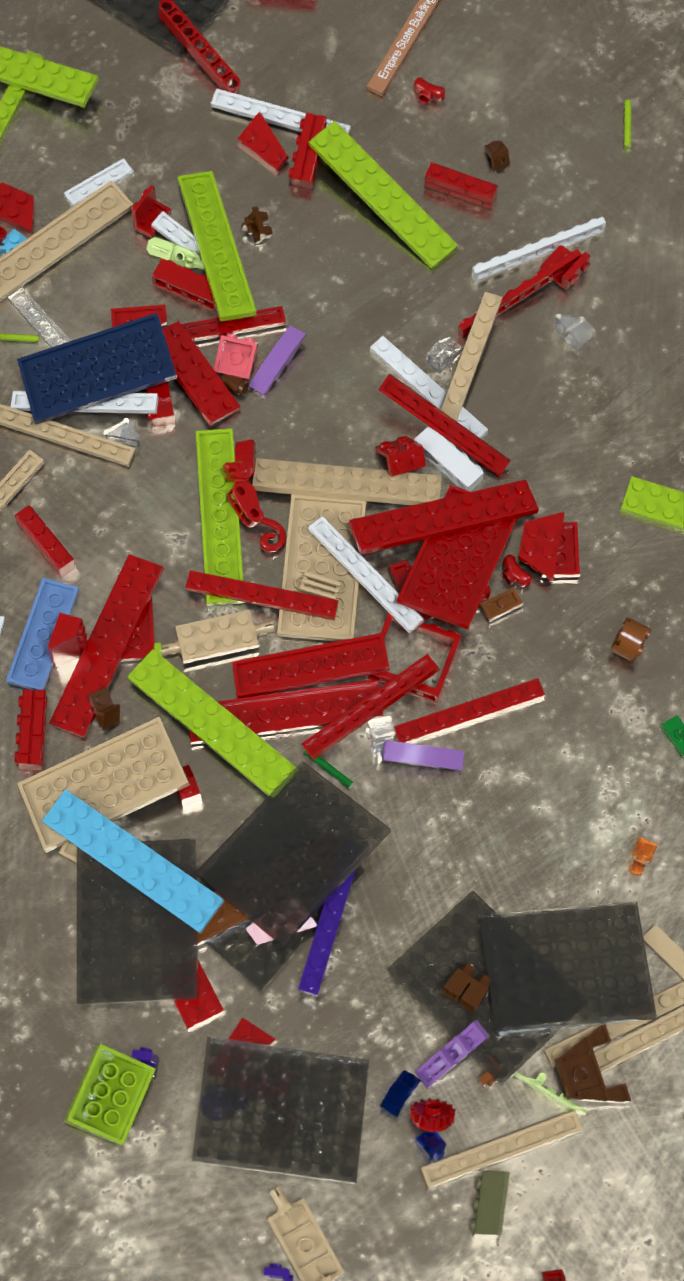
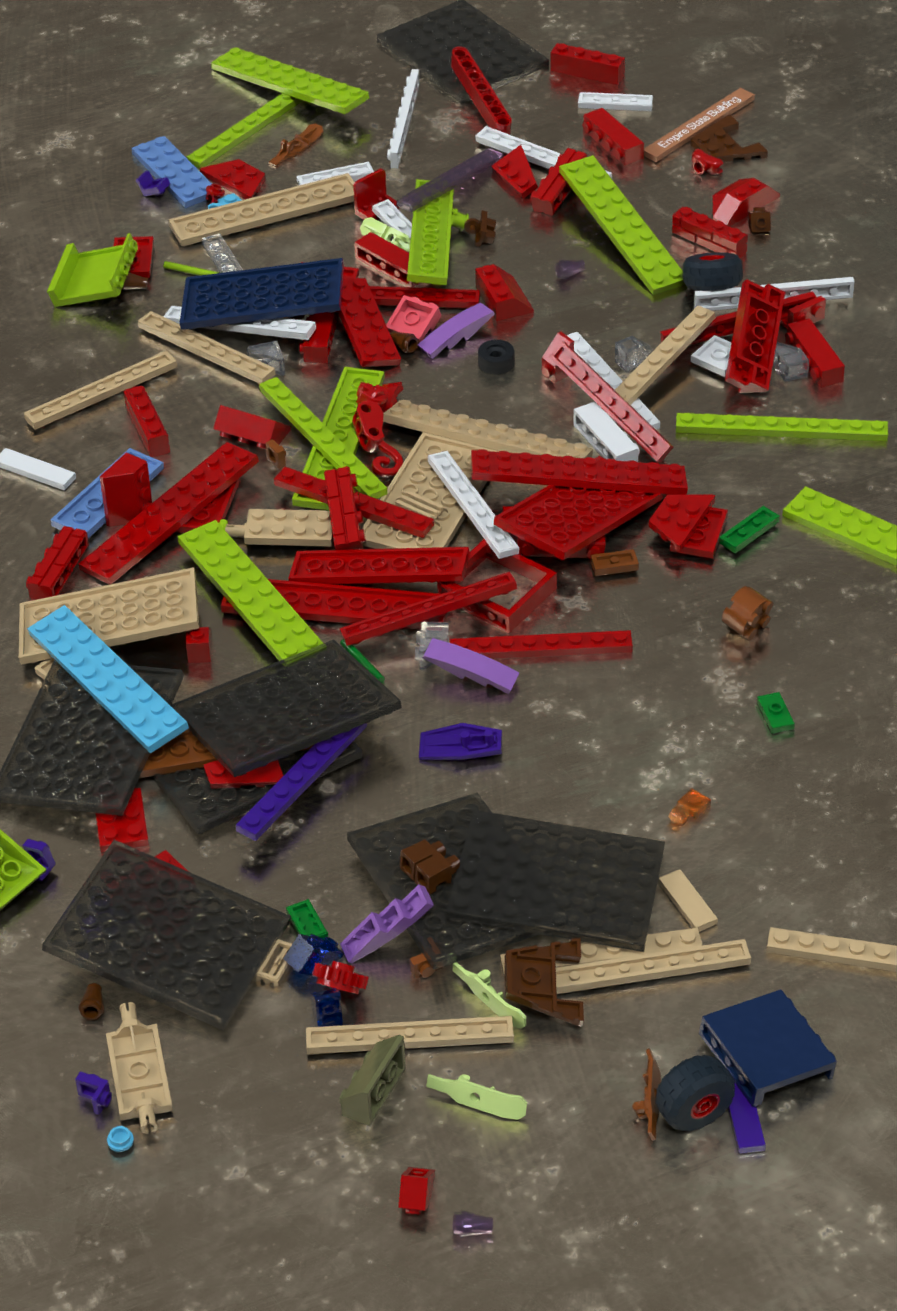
camera: 20 degrees right, 25 degrees down
reddish brown slope [87,687,120,730] -> none
red bracket [375,436,426,477] -> none
red piece [501,554,532,587] -> none
none -> reddish brown cone [79,983,104,1020]
none -> red slope [213,405,291,449]
none -> tan tile [255,939,300,988]
none -> lime plate [259,377,388,499]
none -> dark orange plate [266,439,286,469]
none -> dark orange piece [269,123,324,167]
none -> green plate [286,899,328,947]
none -> red brick [324,466,366,550]
none -> white plate [387,69,420,169]
none -> clear purple tile [396,148,504,212]
none -> dark purple piece [419,723,502,761]
none -> yellowish green piece [426,1074,527,1120]
none -> lime brick [451,208,469,232]
none -> red slope [475,264,534,322]
none -> black tyre [478,339,515,375]
none -> red slope [541,331,574,383]
none -> clear purple cone [555,260,585,279]
none -> white tile [578,92,653,111]
none -> red brick [582,108,644,166]
none -> lime plate [676,413,888,441]
none -> black wheel [683,252,743,291]
none -> reddish brown wing [690,115,768,162]
none -> white plate [691,335,731,377]
none -> red wedge [713,178,780,227]
none -> green plate [719,506,780,554]
none -> red slope [725,279,785,393]
none -> red brick [785,319,845,388]

